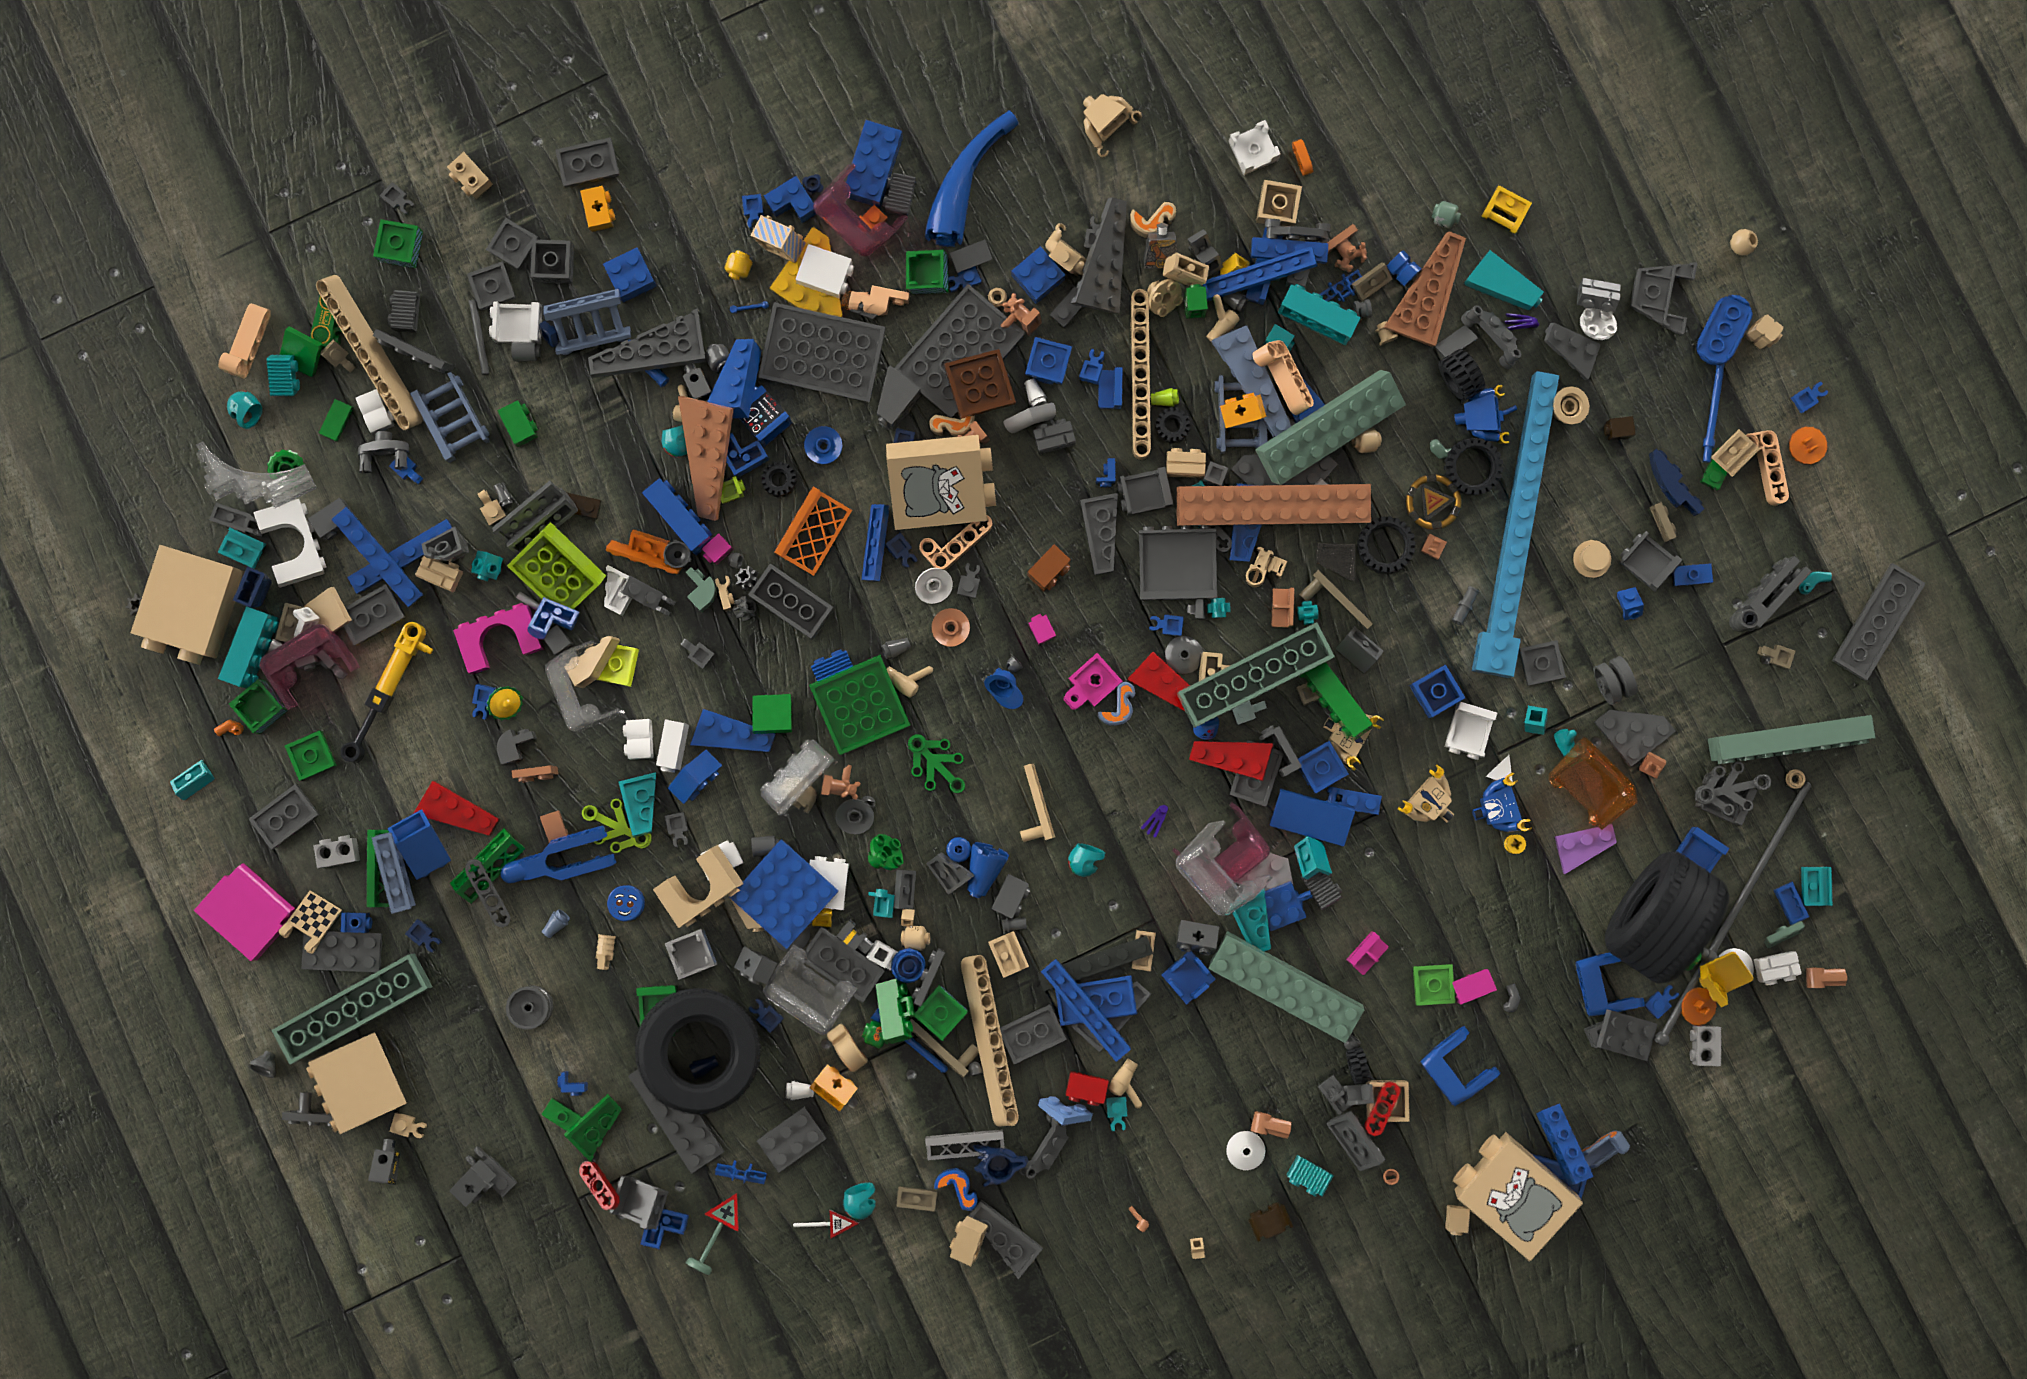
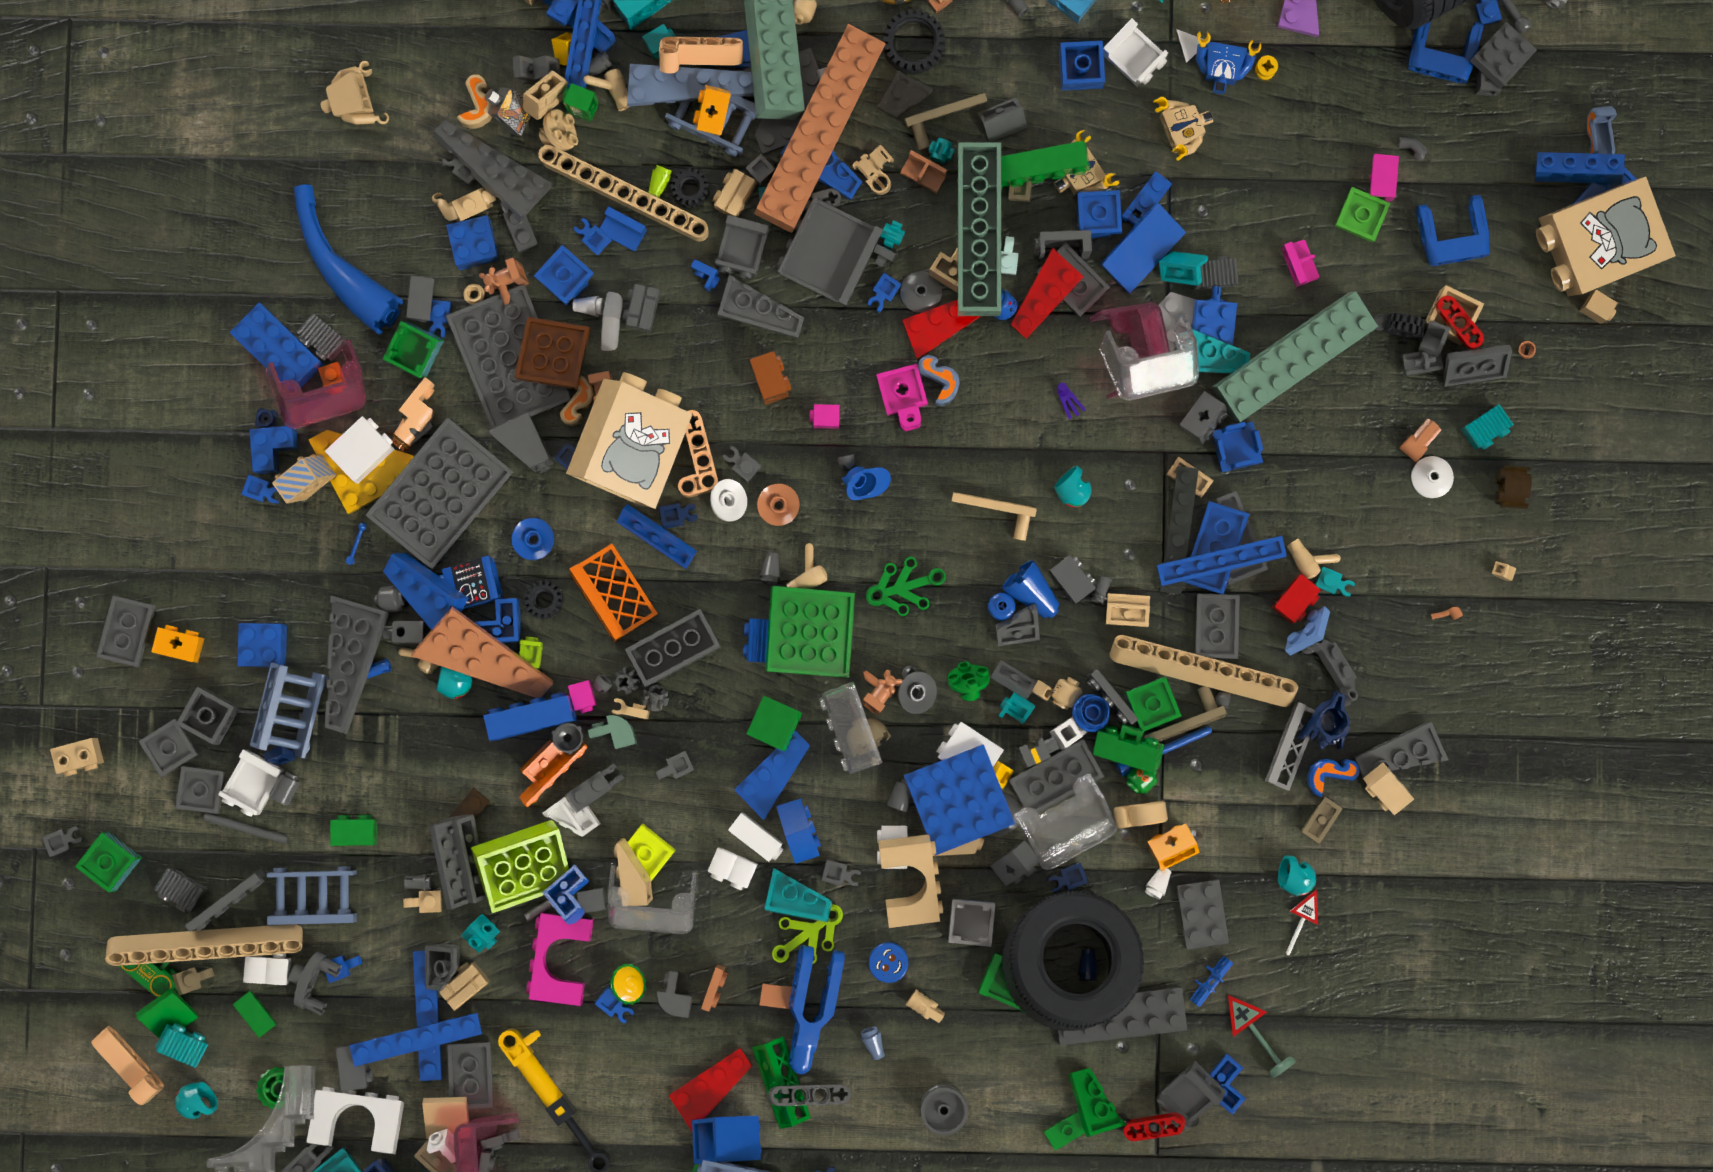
camera: 65 degrees left, 0 degrees up
blue bracket [558,1071,588,1096] -> none
yellow head [725,250,752,281] -> none

